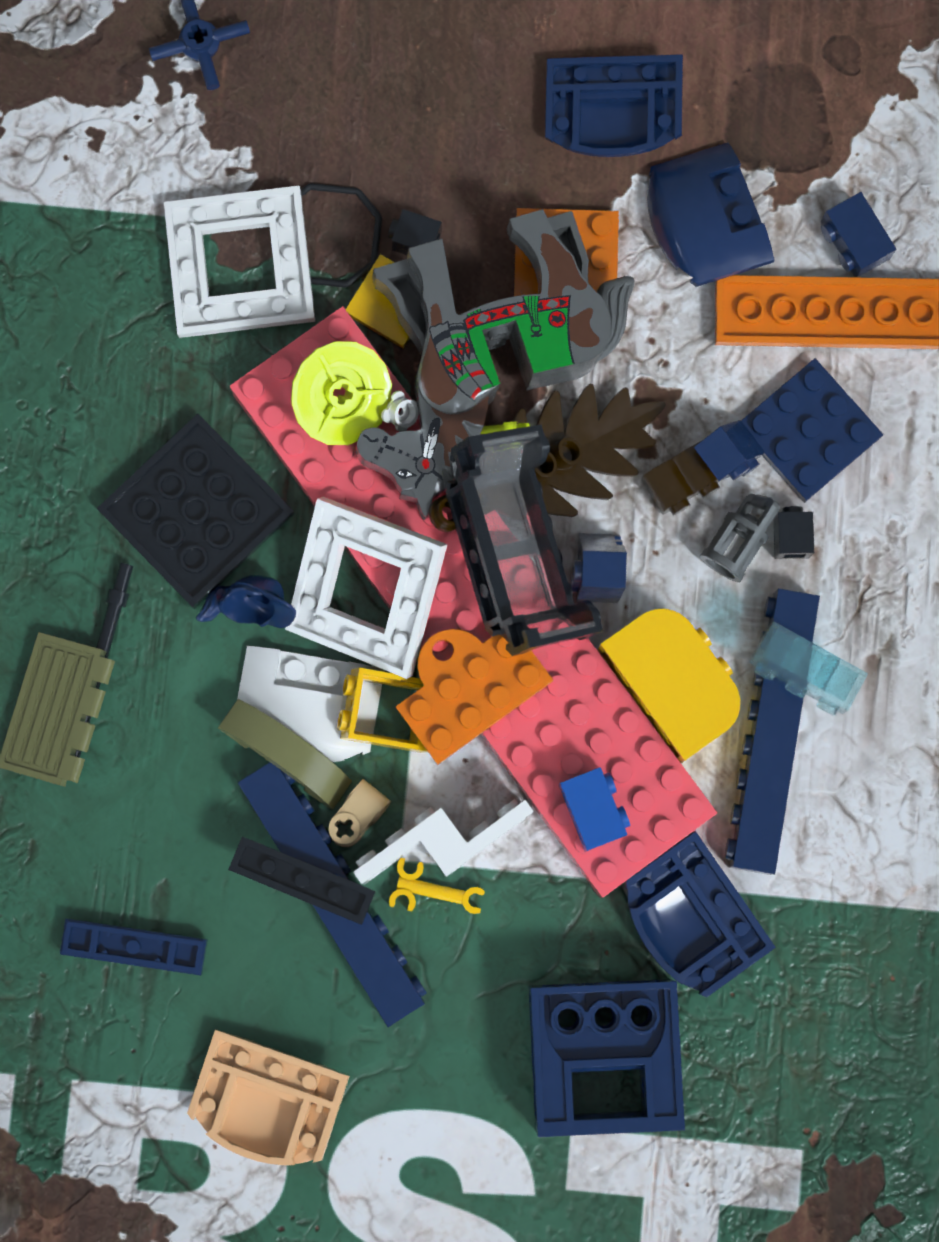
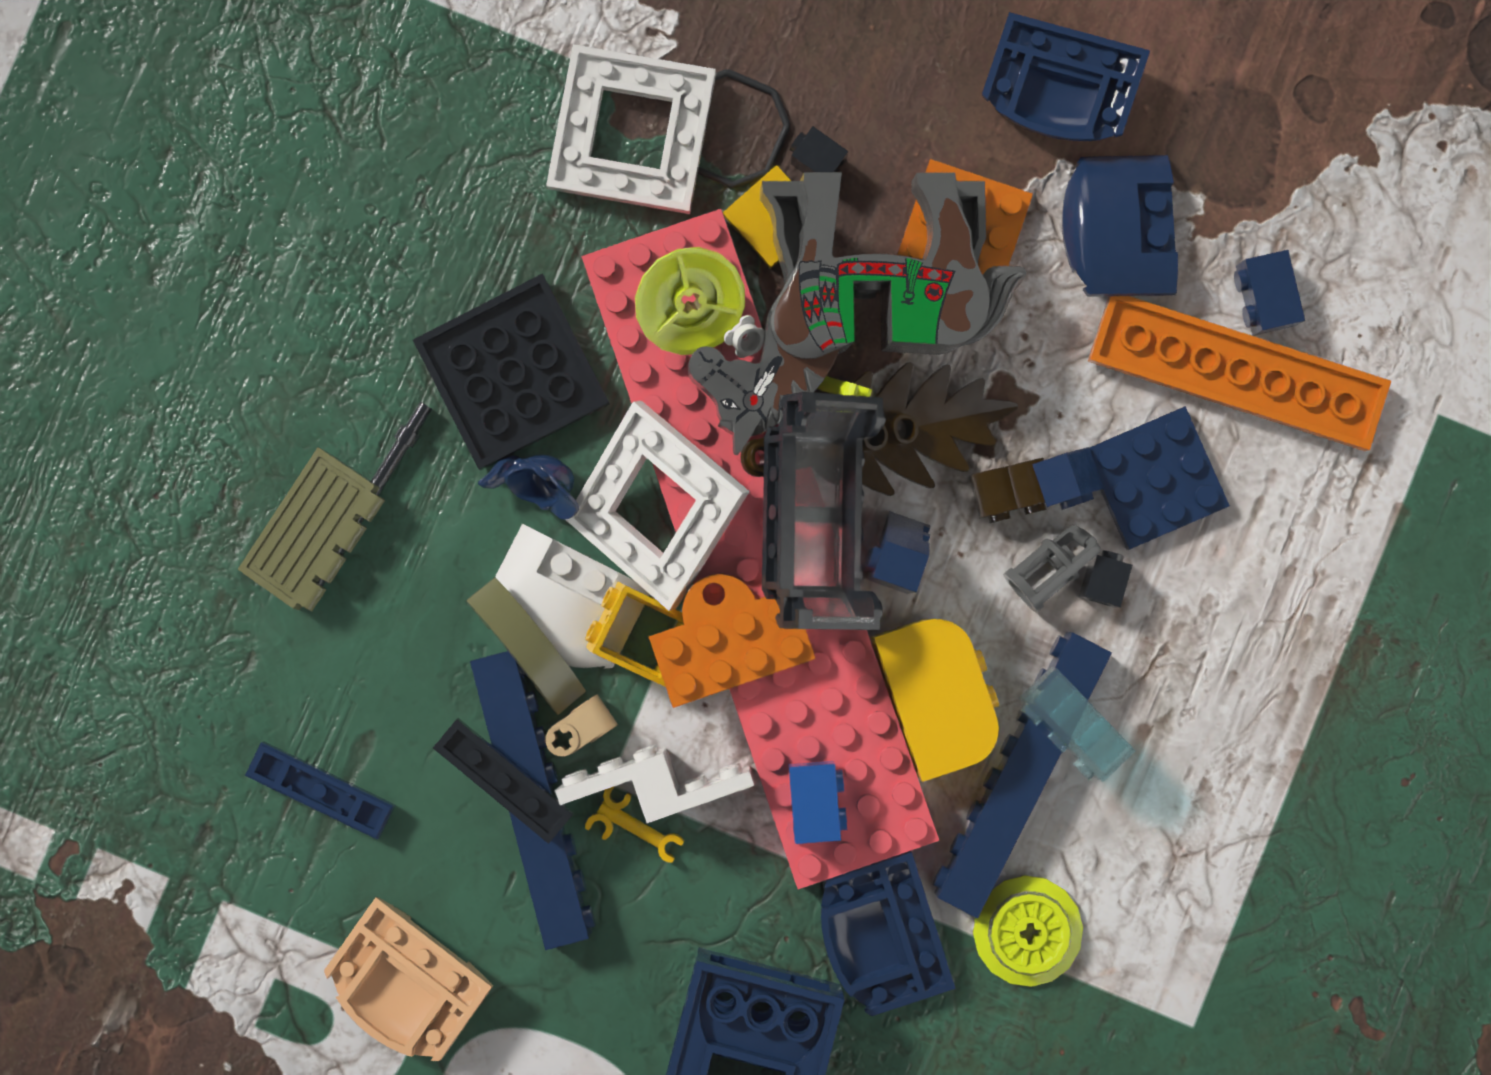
camera: 20 degrees right, 5 degrees up
none -> neon yellow piece [973,875,1083,987]

